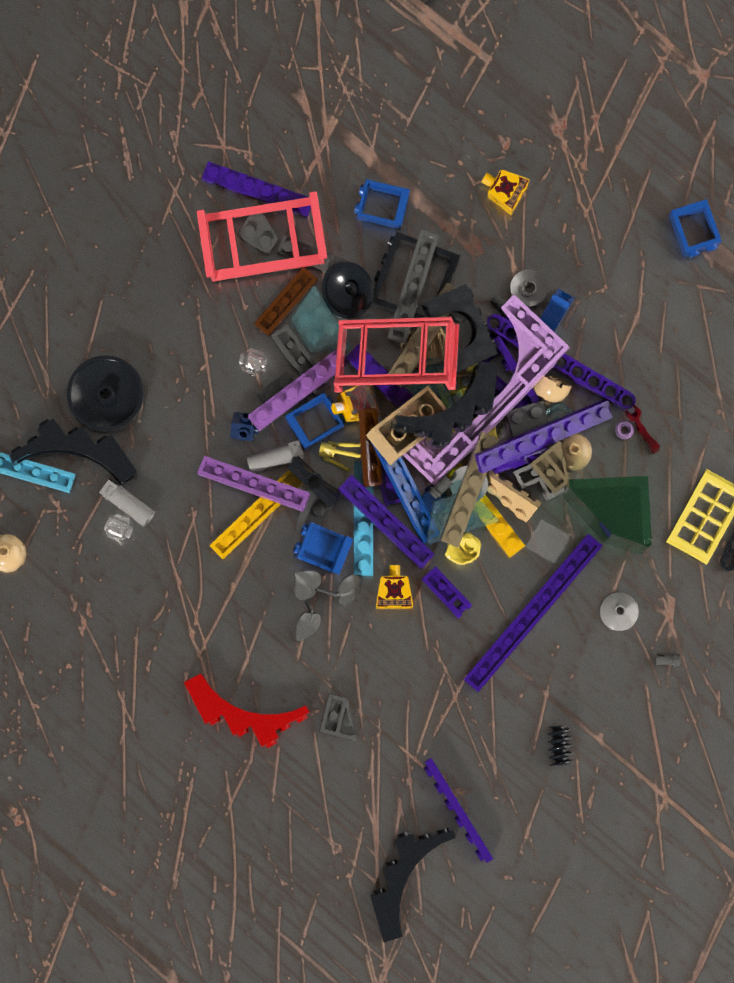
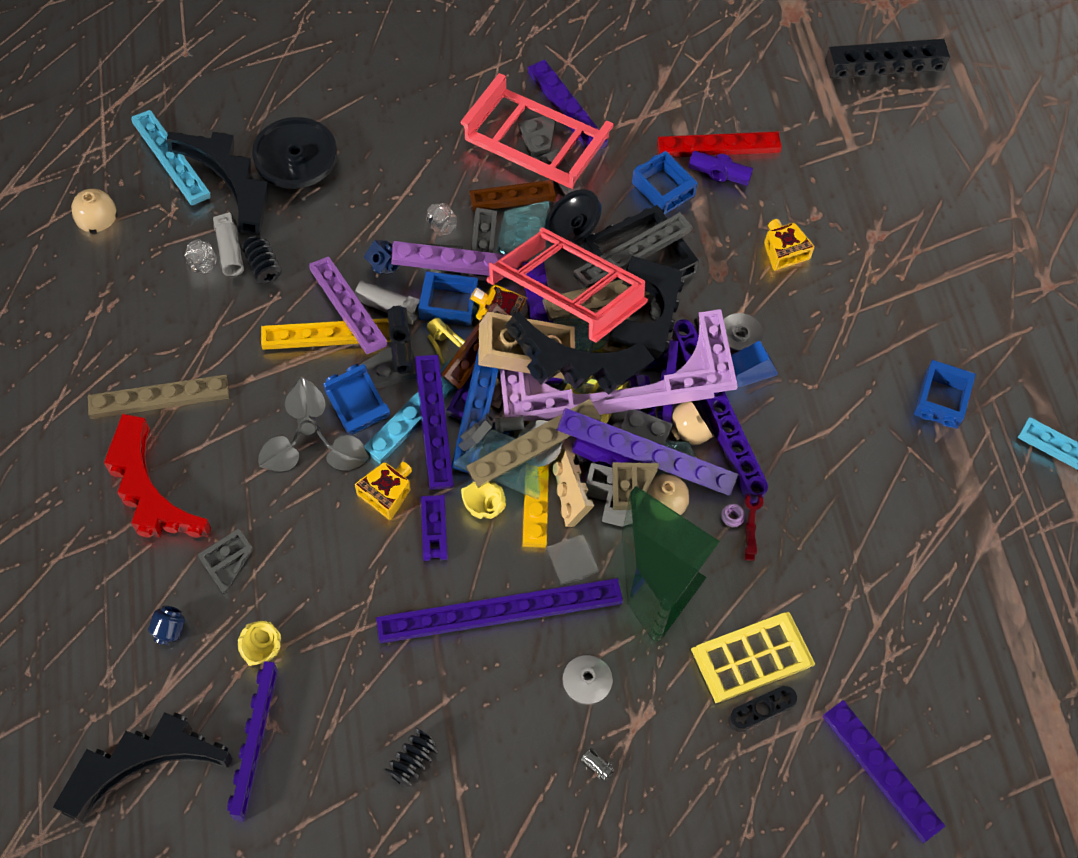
camera: 35 degrees right, 20 degrees down
none -> dark tan plate [88,375,230,419]
none -> dark blue head [148,606,185,645]
none -> light yellow hair [238,620,281,666]
none -> black piece [242,236,282,284]
none -> dark grey wing [458,413,493,452]
none -> red plate [657,131,782,157]
none -> dark purple piece [688,150,753,186]

